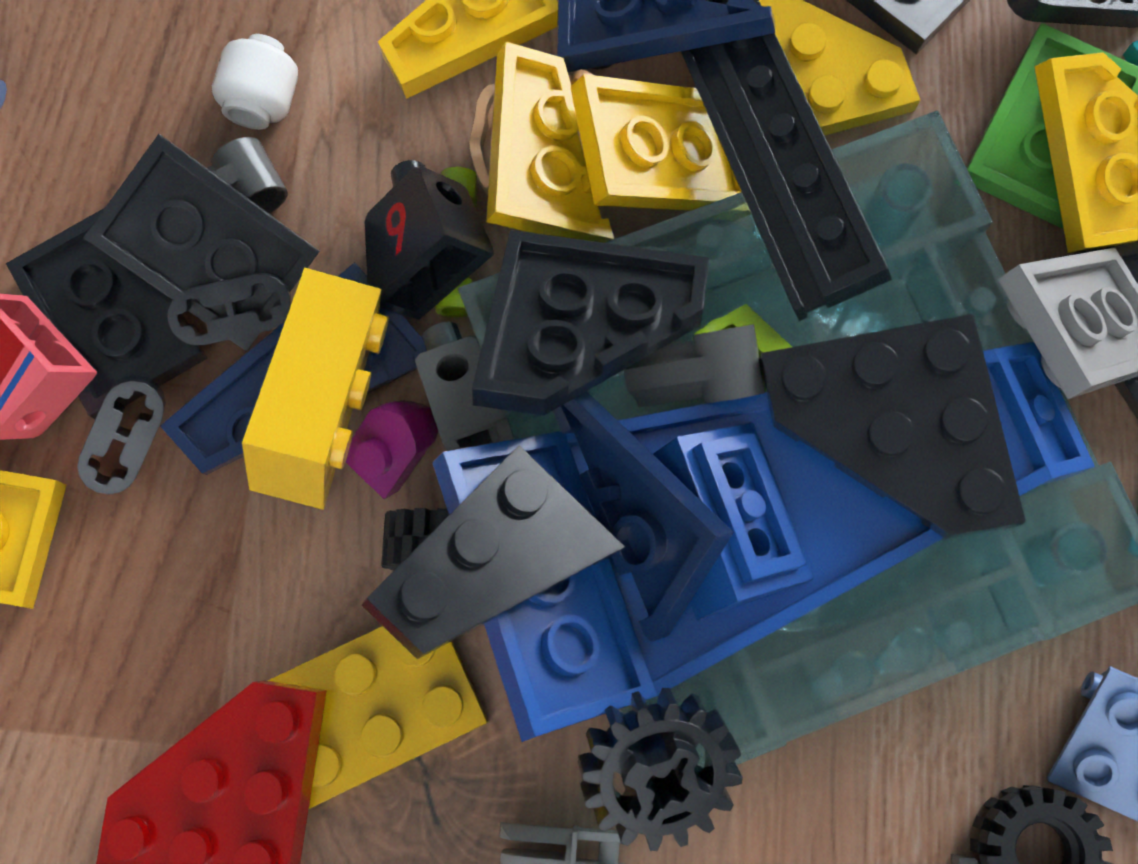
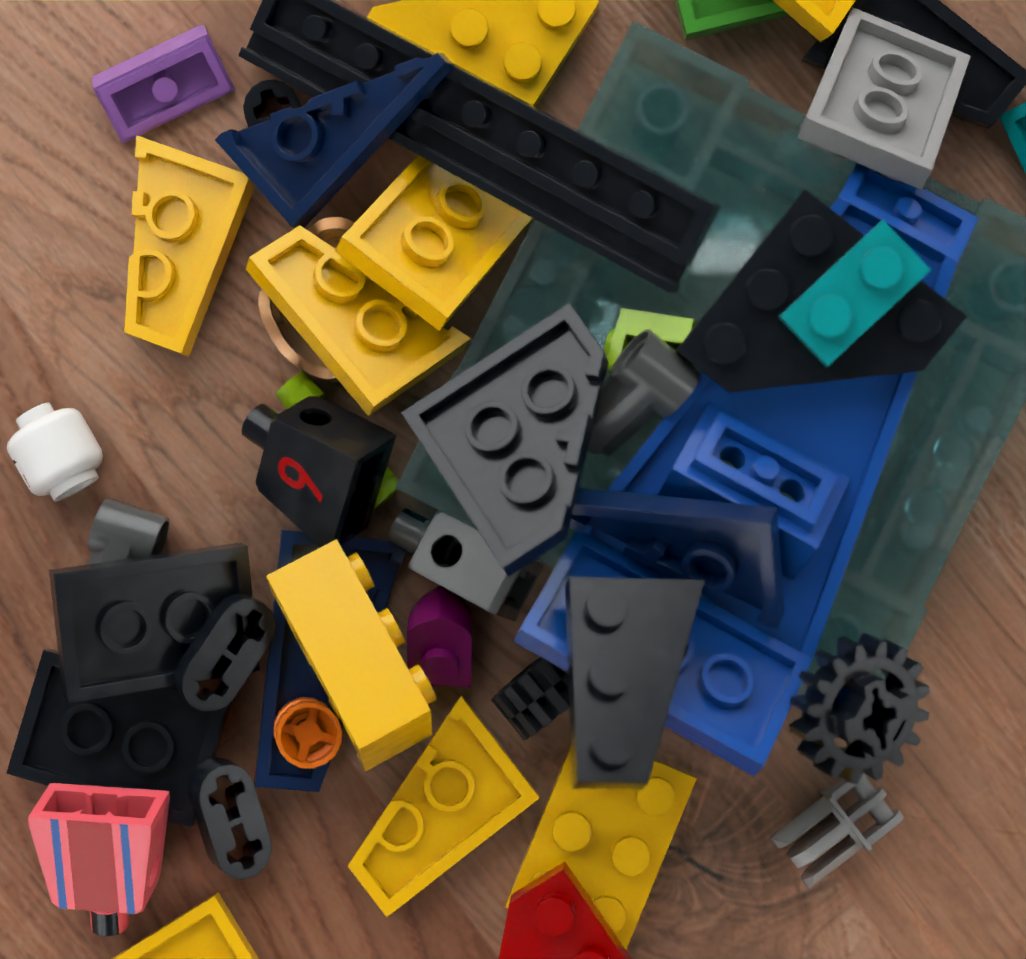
camera: 45 degrees left, 10 degrees up
none -> orange wheel [273,697,342,768]
none -> yellow wing [348,694,540,917]
none -> teal plate [778,220,931,368]

